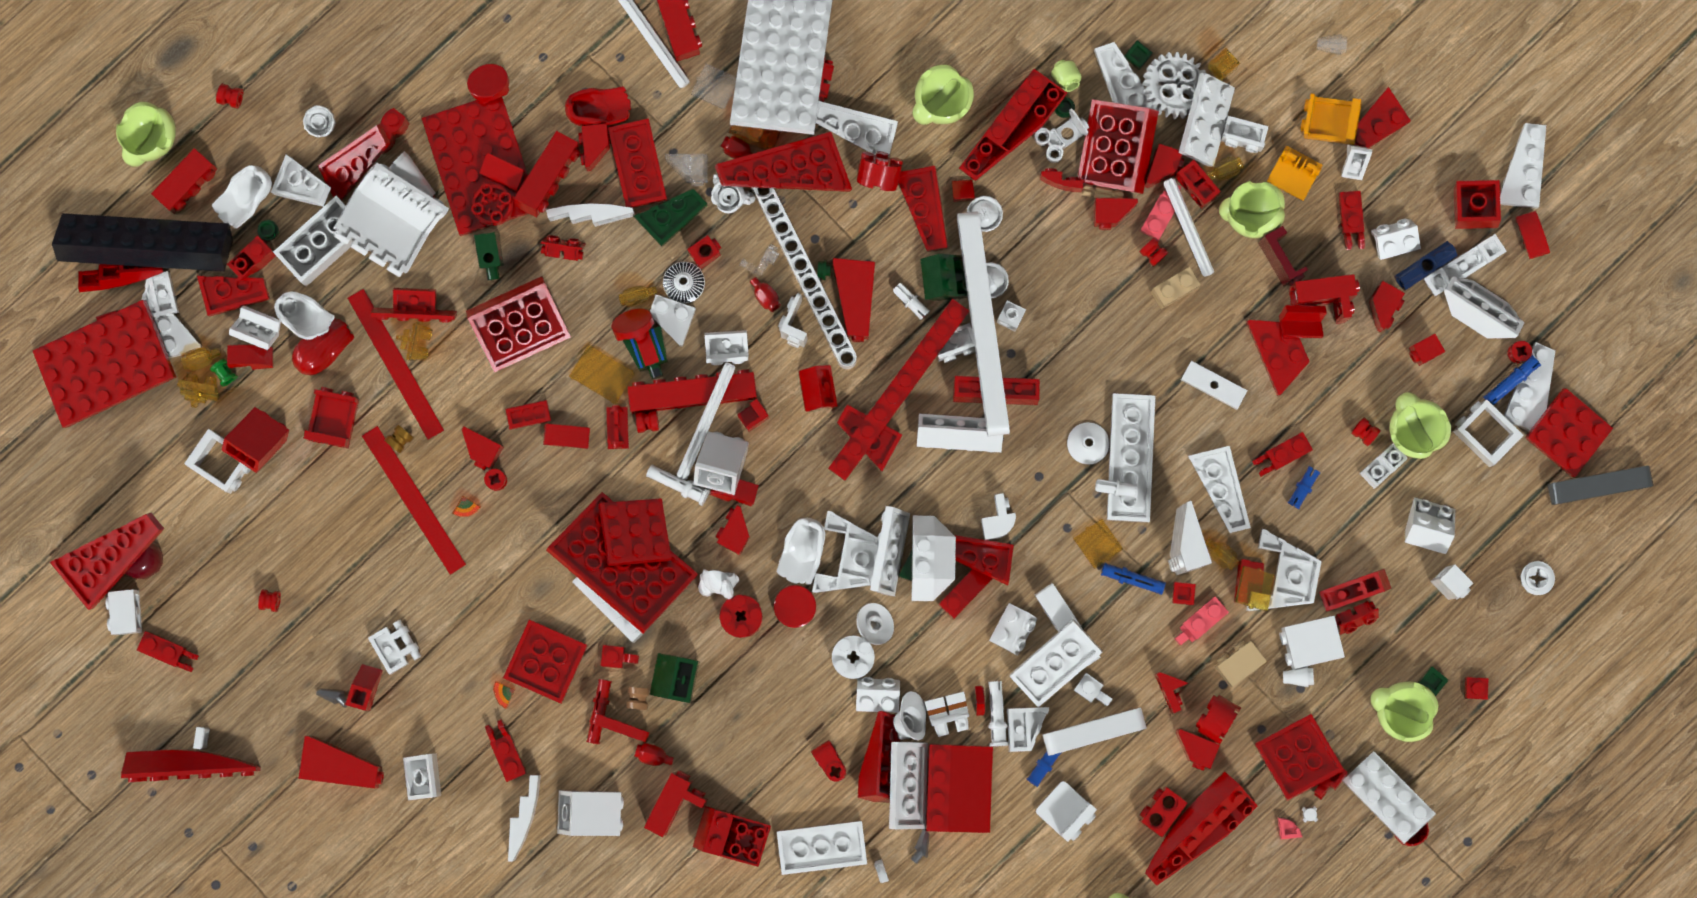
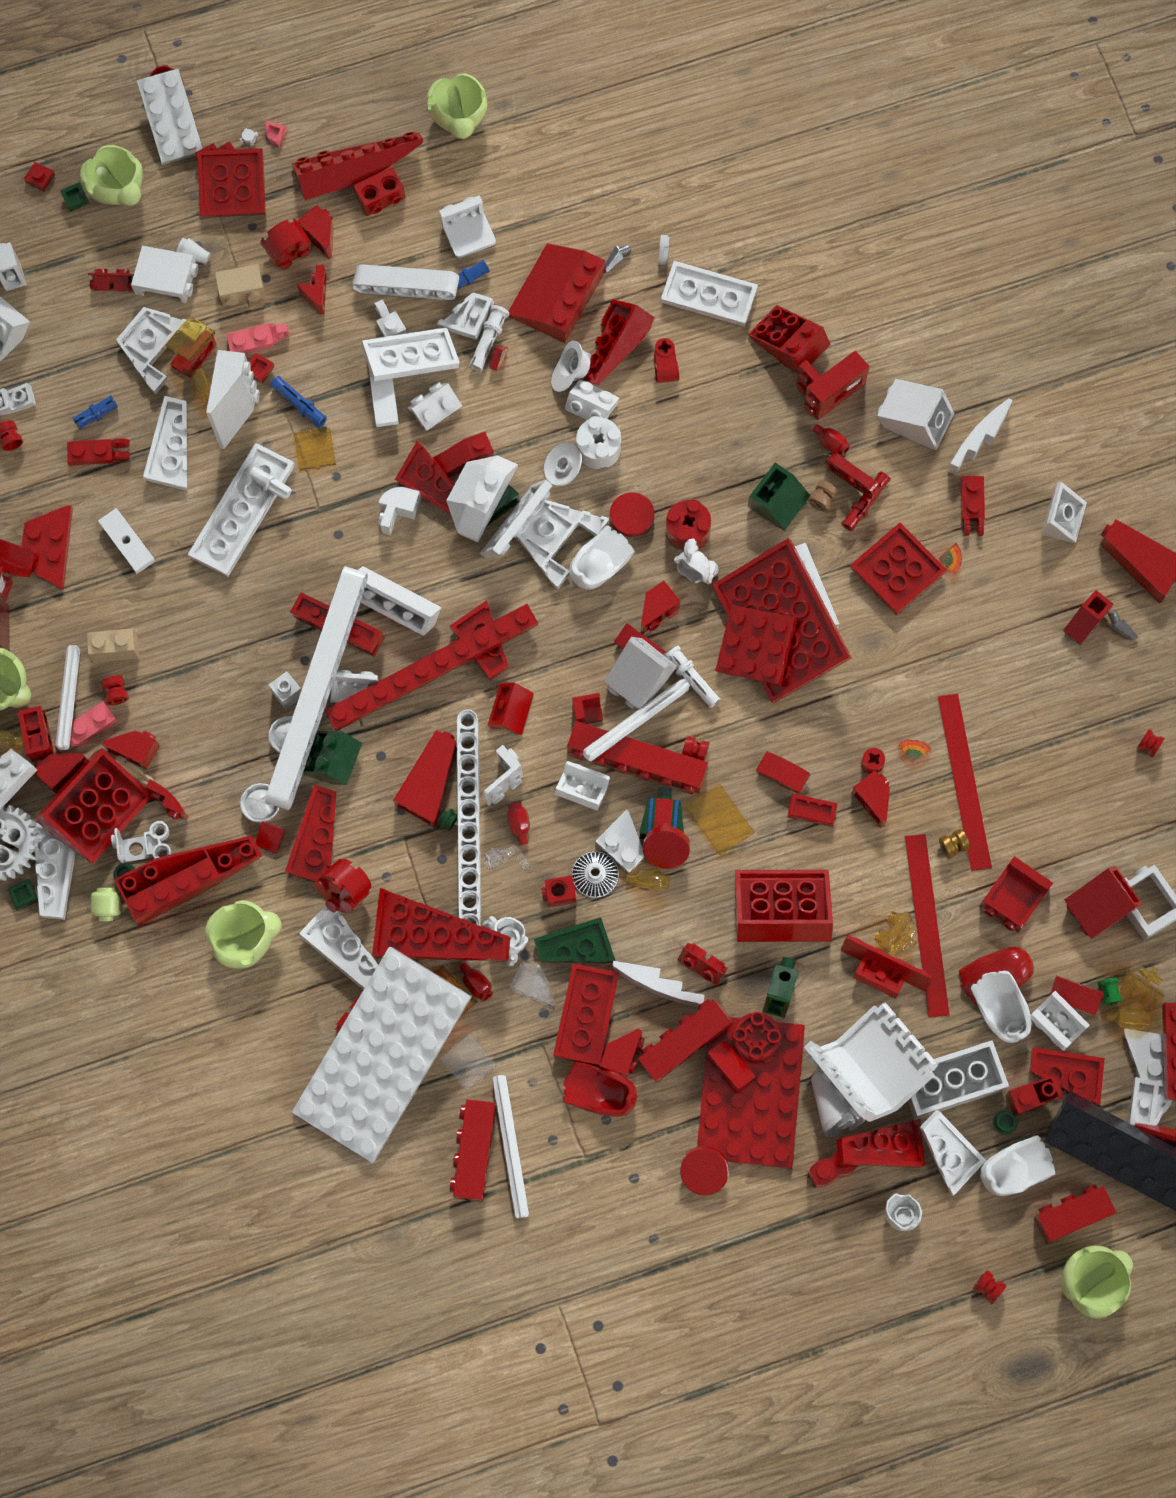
camera: 155 degrees left, 10 degrees down
white plate [368,620,421,675] -> none
red plate [601,645,639,669] -> none
red hinge [606,405,629,449] -> none
white plate [889,742,928,829] -> none
white axle [893,283,930,320] -> none
white hips [924,692,969,737] -> none
white dish [1067,422,1109,465] -> none
red slope [1319,569,1392,612] -> none

